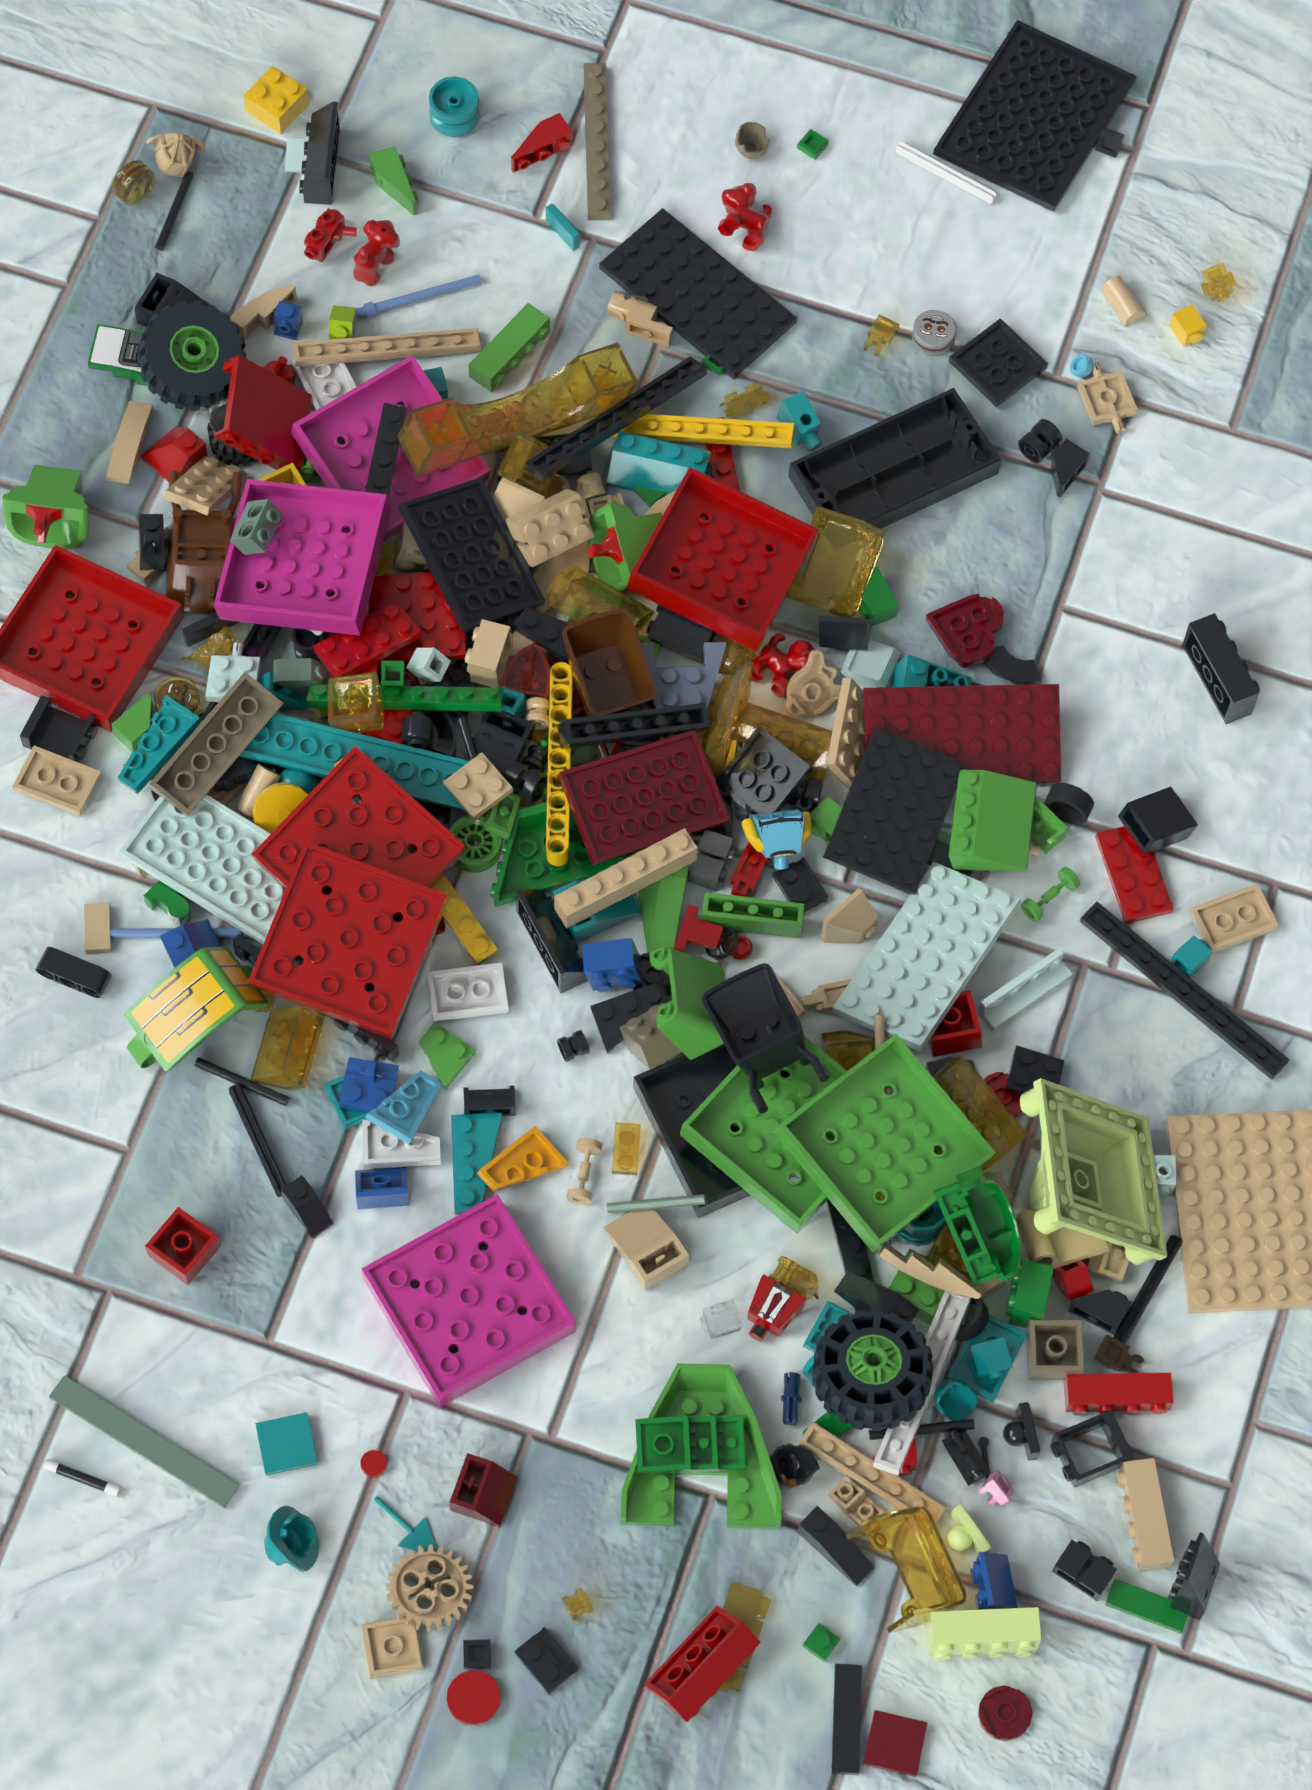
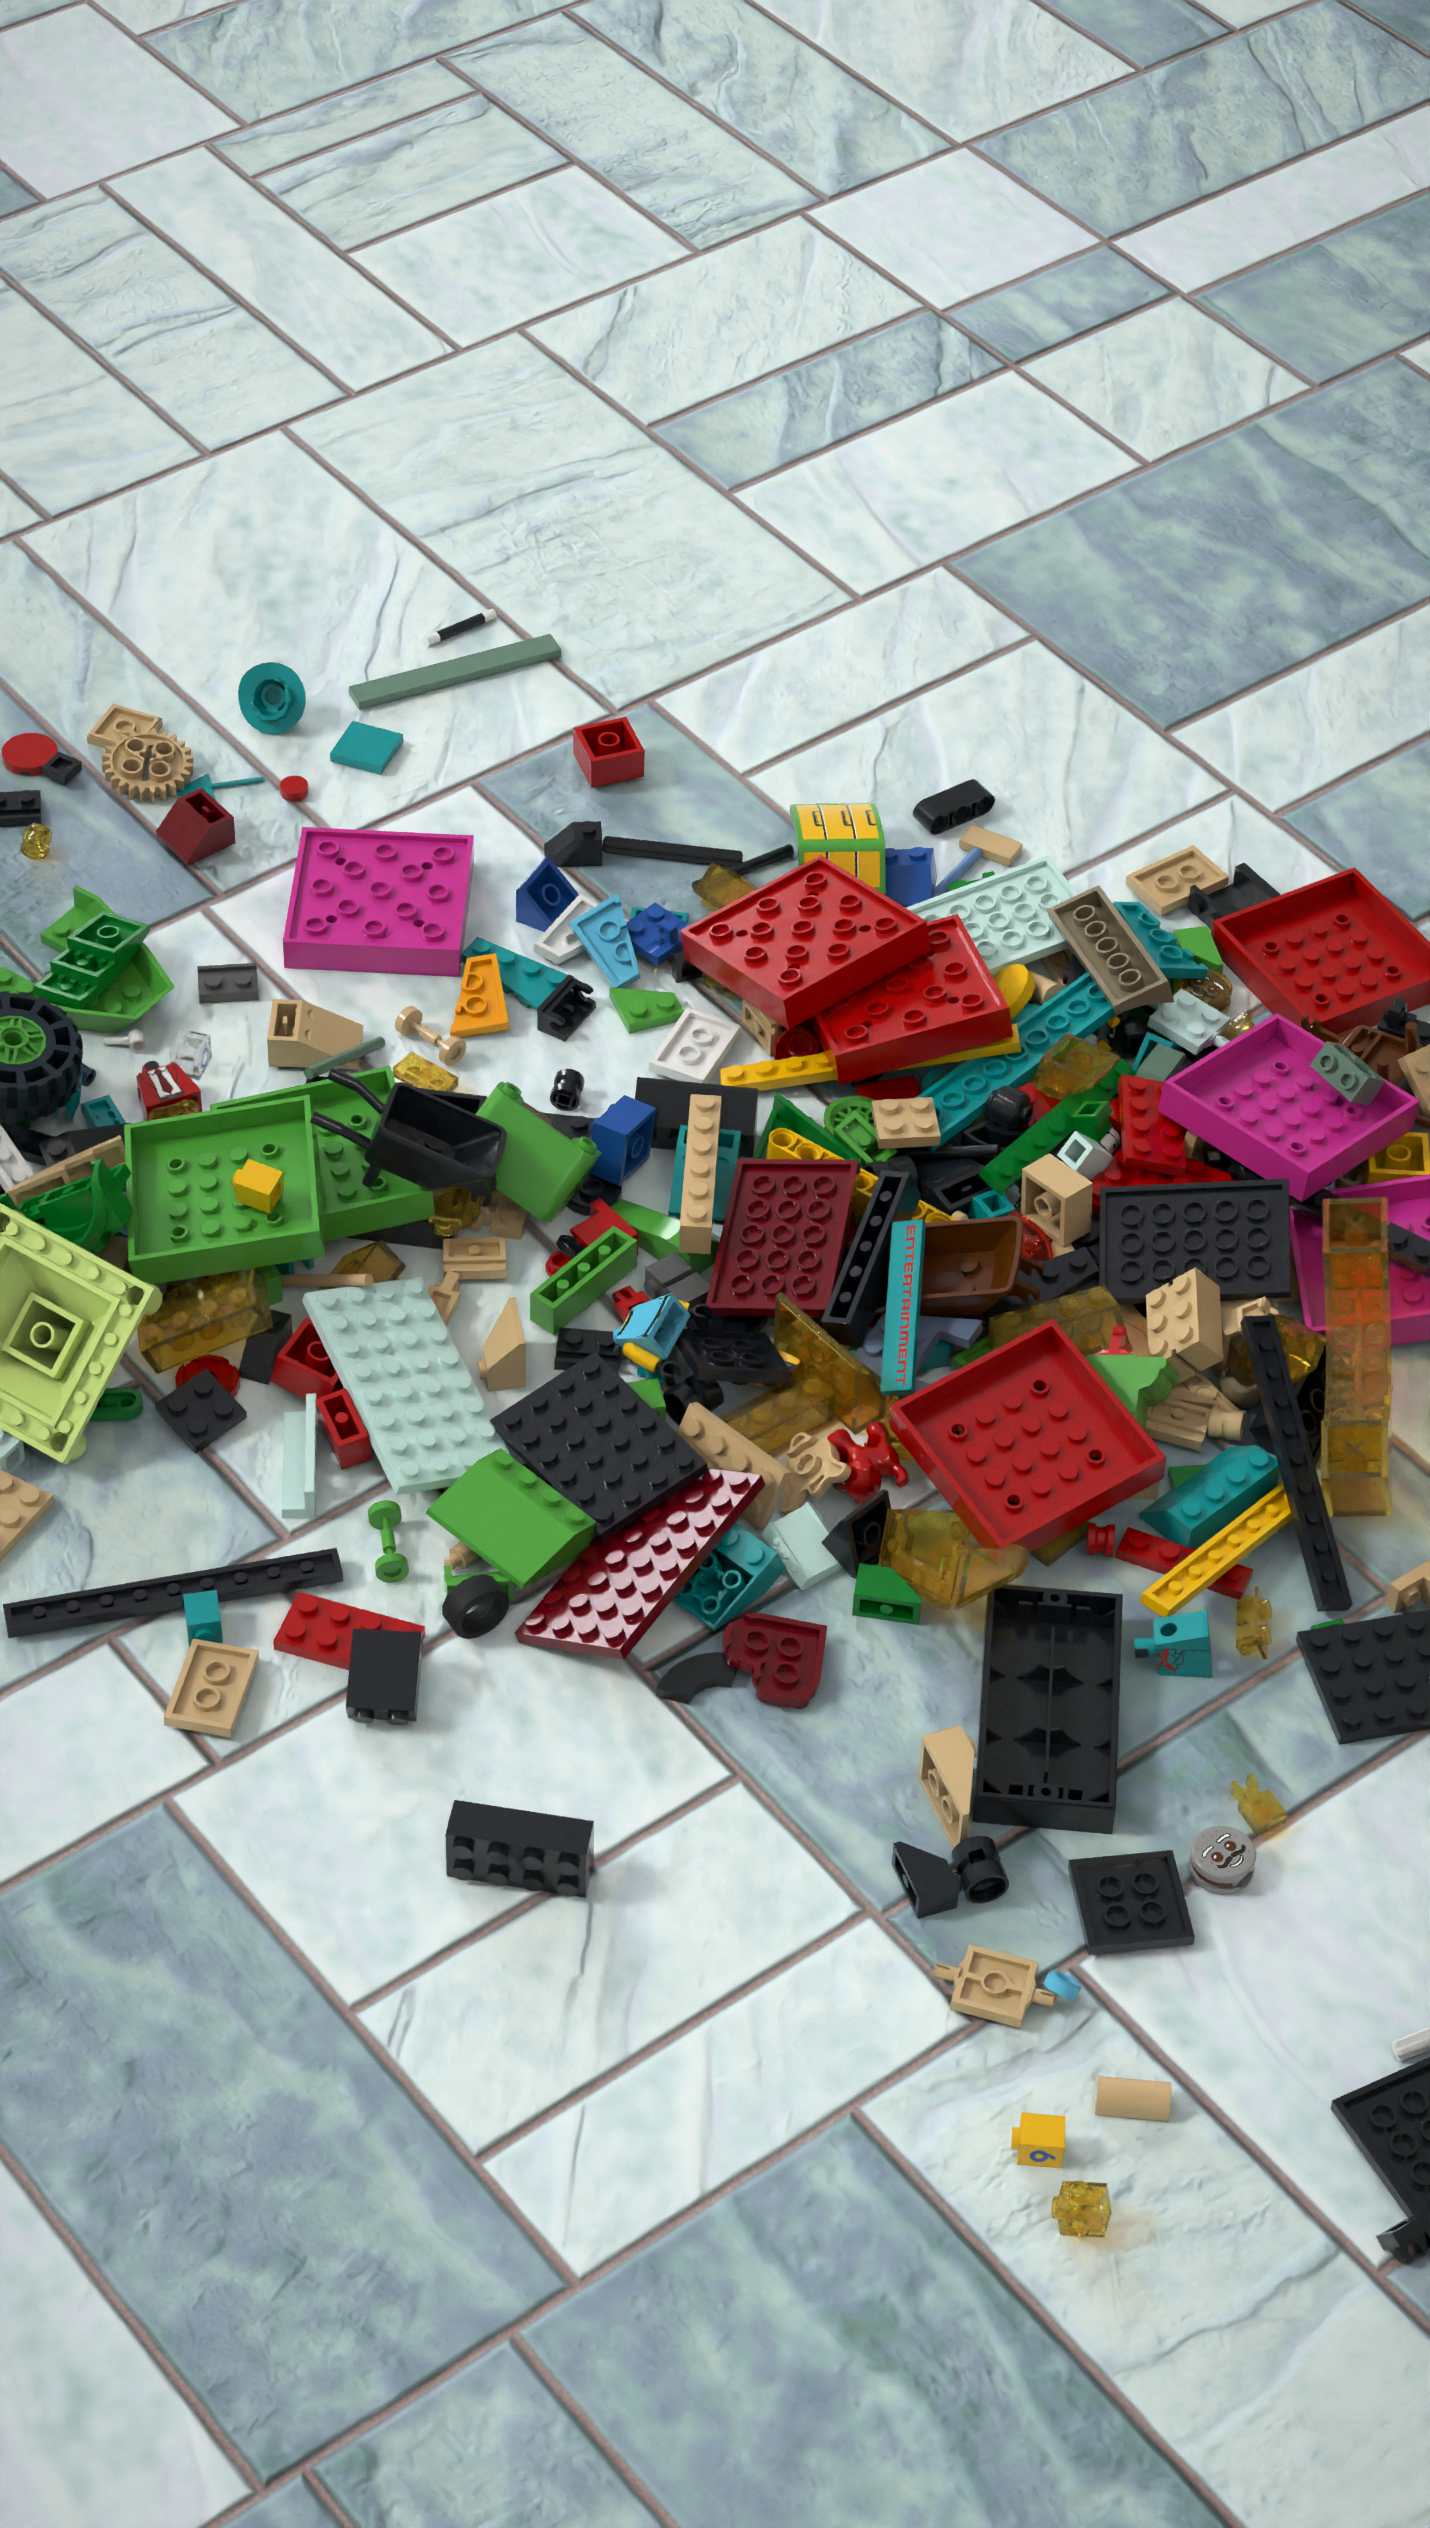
camera: 125 degrees right, 20 degrees down
none -> dark grey plate [197,963,259,1004]
none -> yellow brick [232,1159,284,1214]
none -> red brick [315,1388,372,1470]
none -> teal tile [880,1219,926,1397]
none -> tan slope [918,1725,977,1849]
none -> tan tile [1236,1296,1270,1337]

